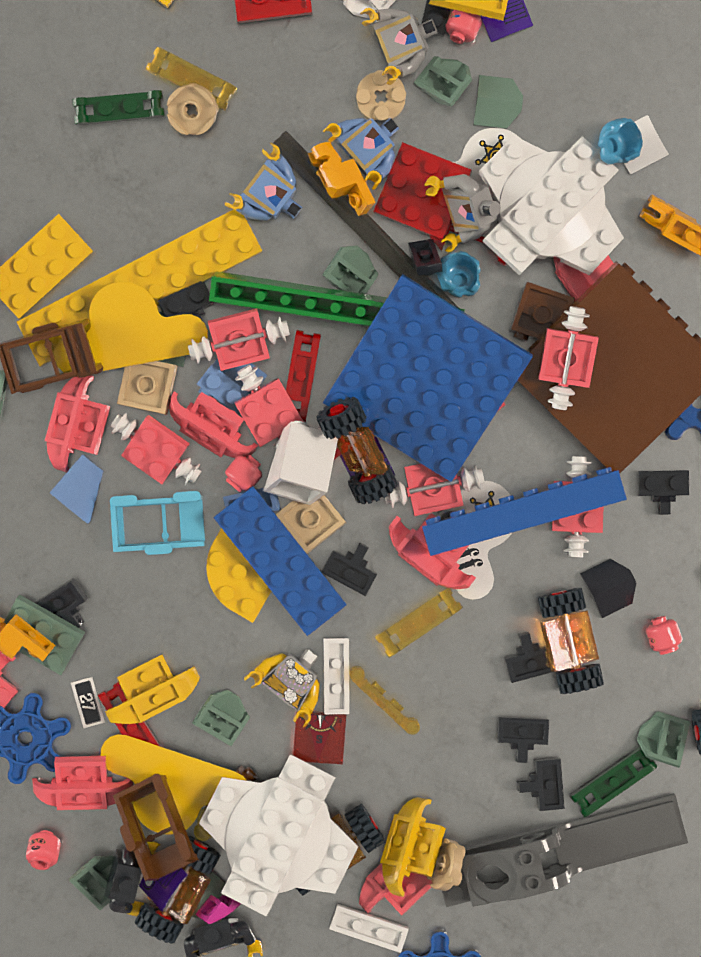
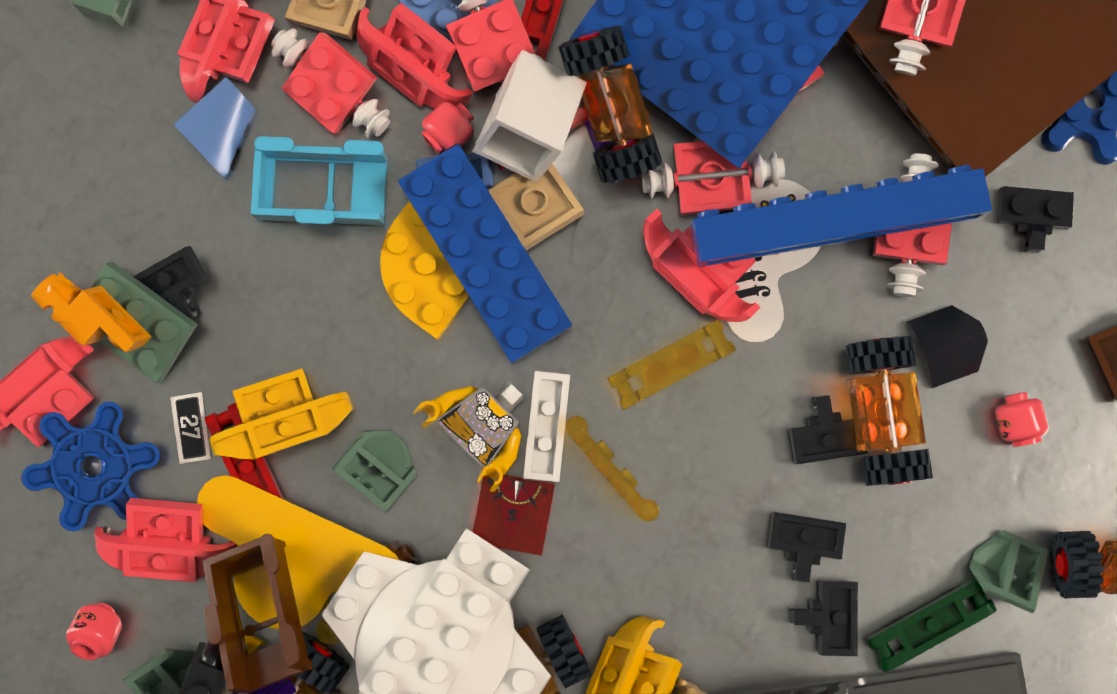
camera: 10 degrees right, 5 degrees down
black hinge [321,543,377,596] -> none

